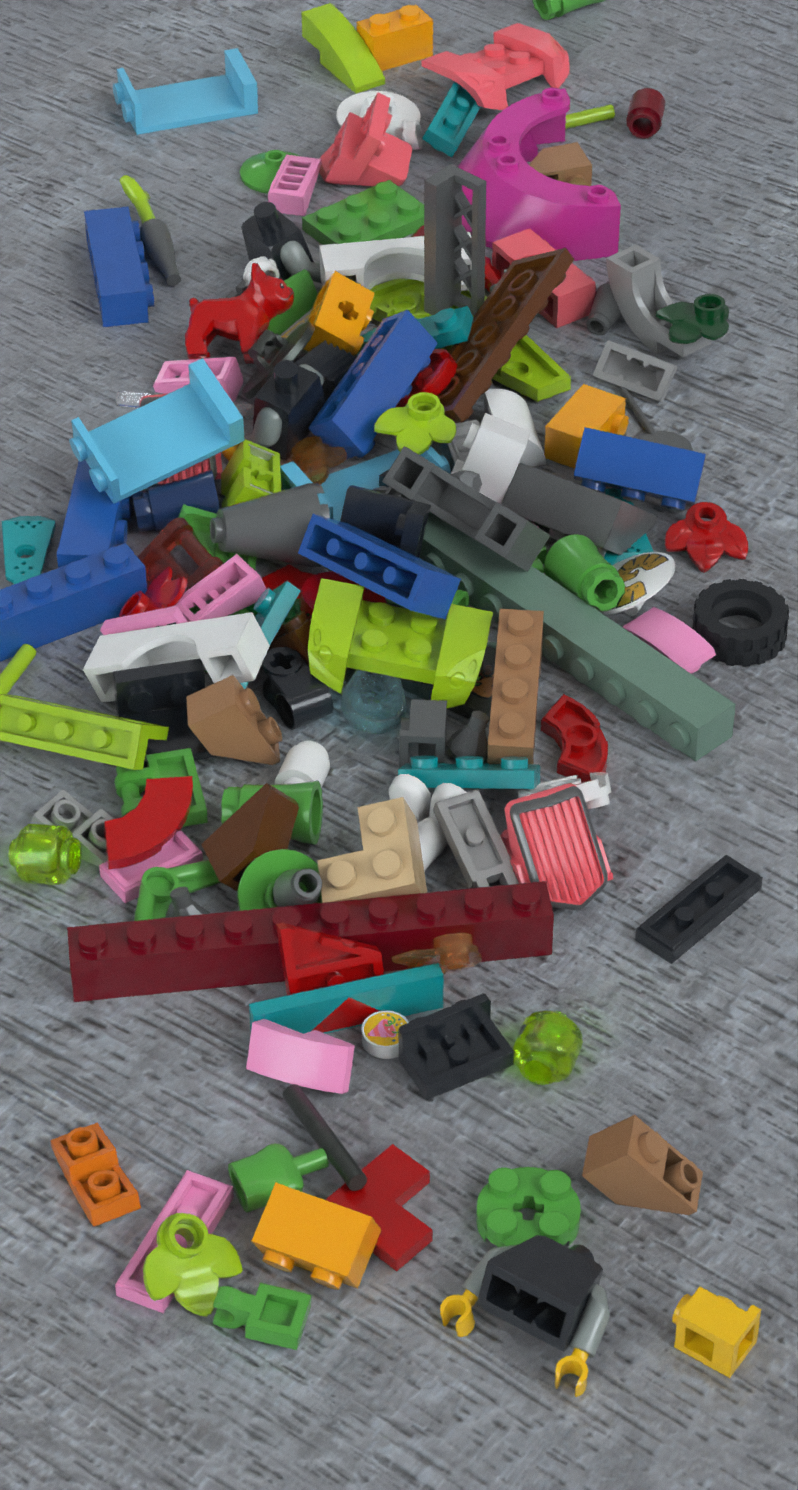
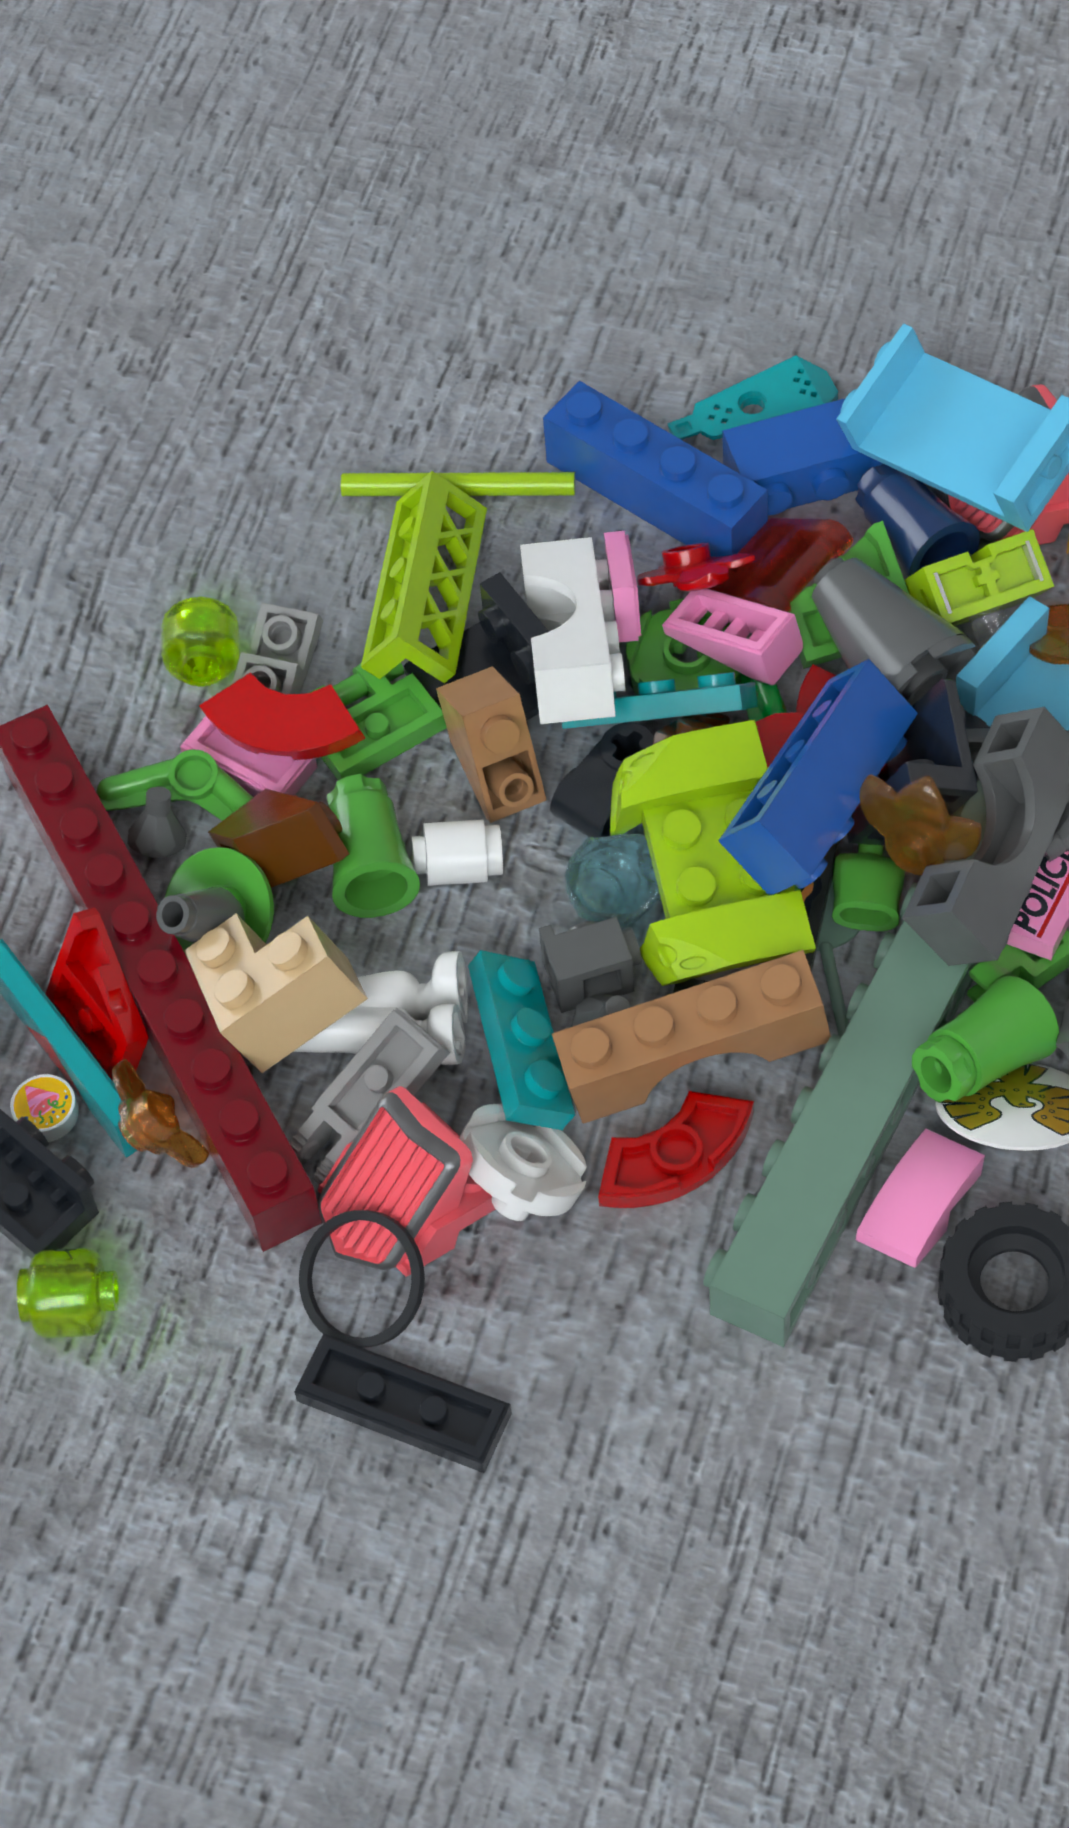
camera: 75 degrees right, 15 degrees up
none -> black piece [299,1210,425,1348]
none -> clear orange plate [859,774,982,876]

